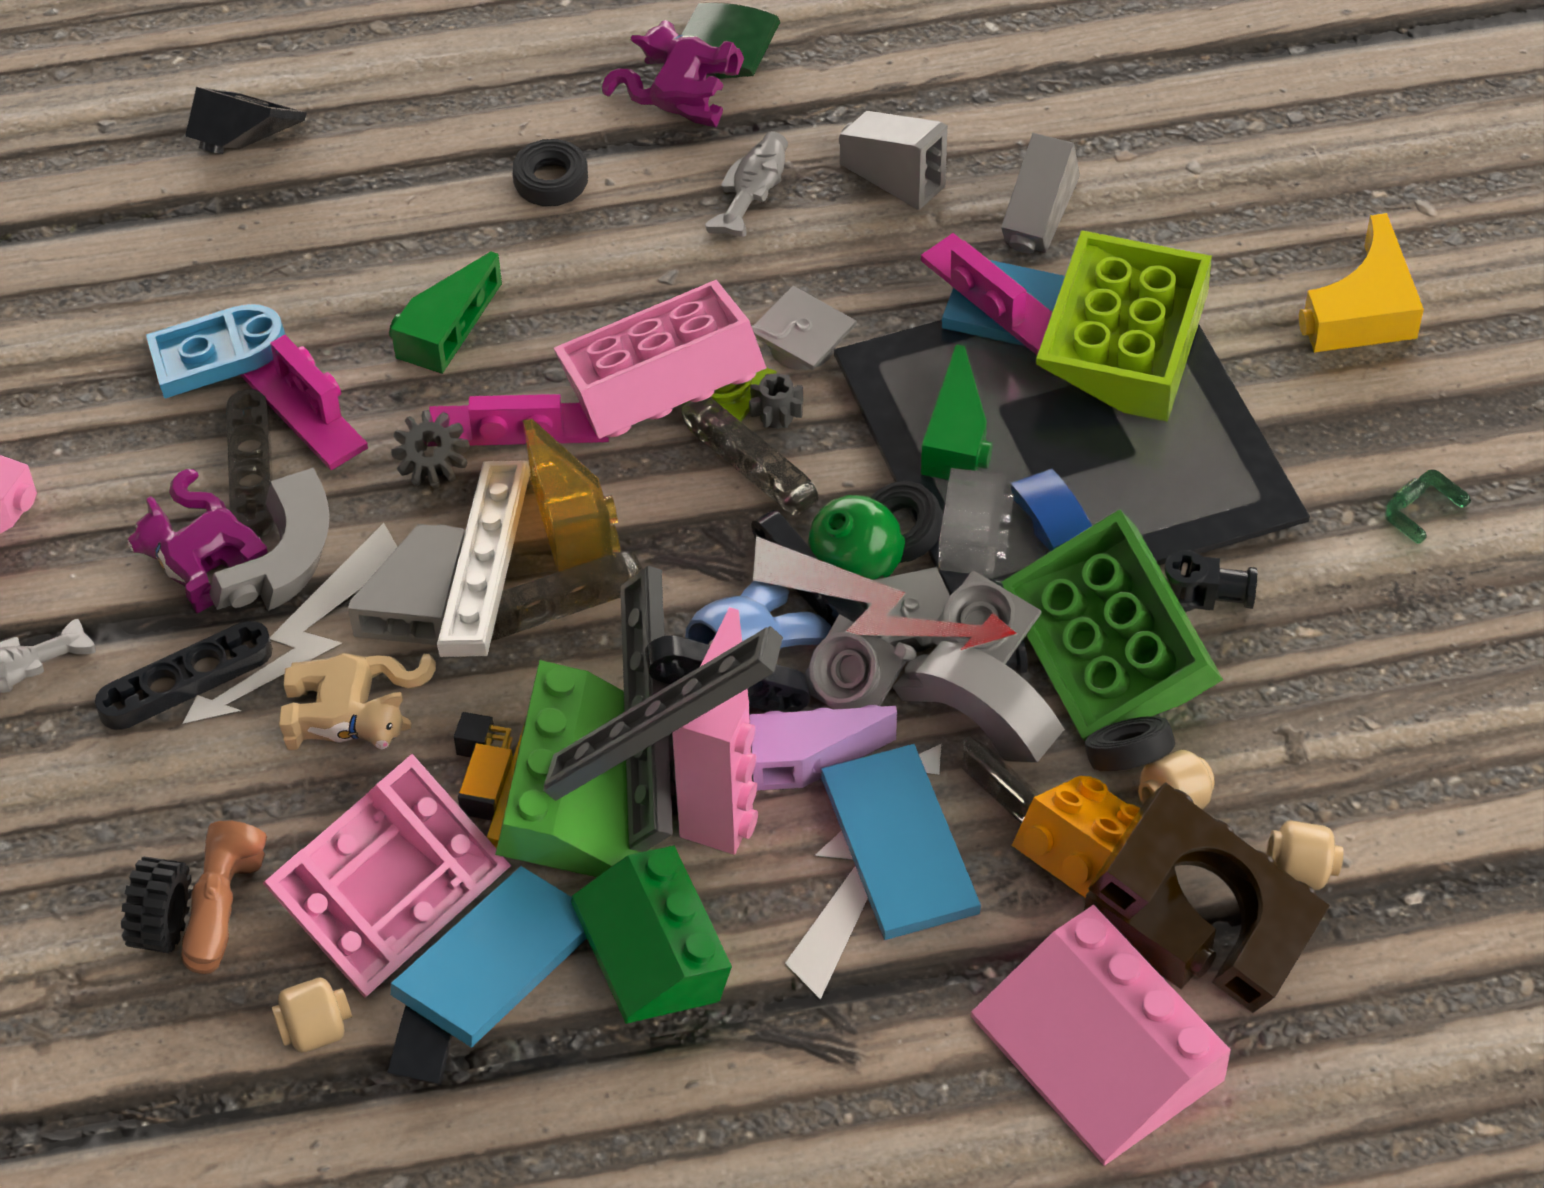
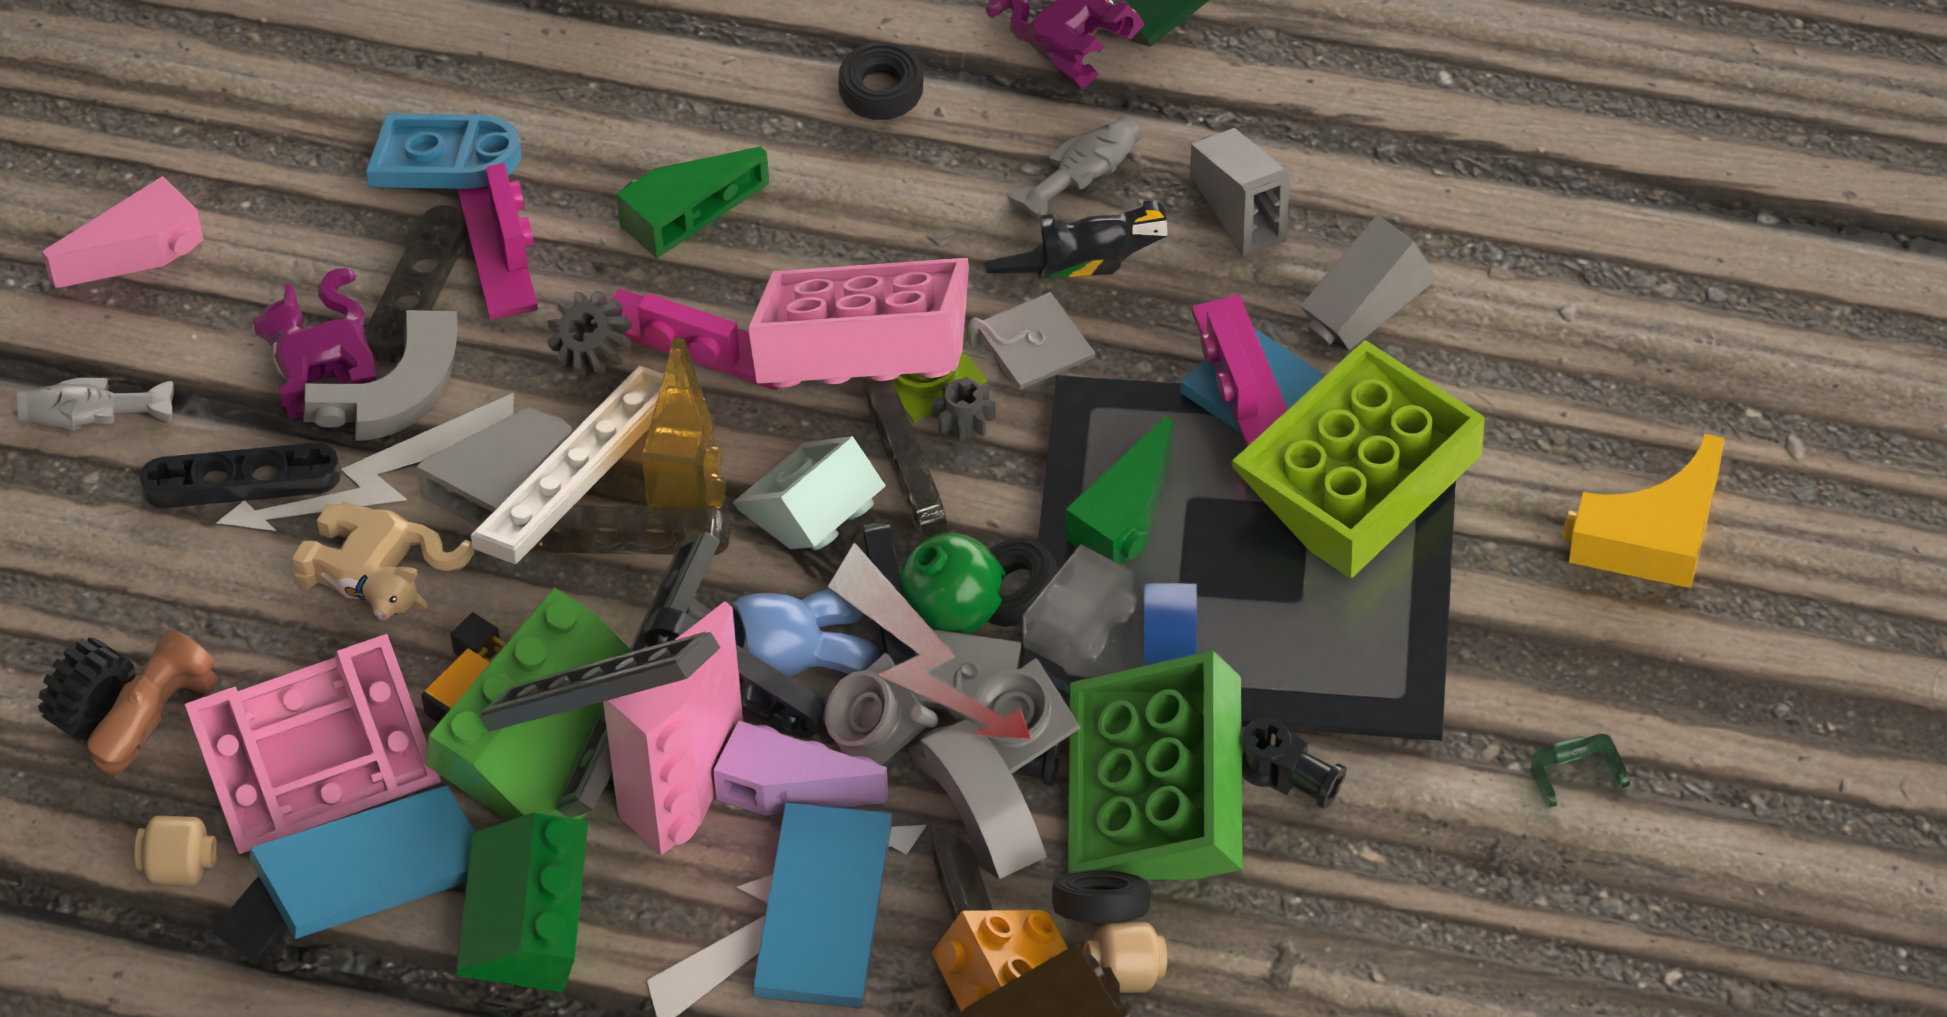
camera: 25 degrees right, 0 degrees up
none -> light aqua slope [733,436,886,550]
none -> black animal [985,201,1167,279]

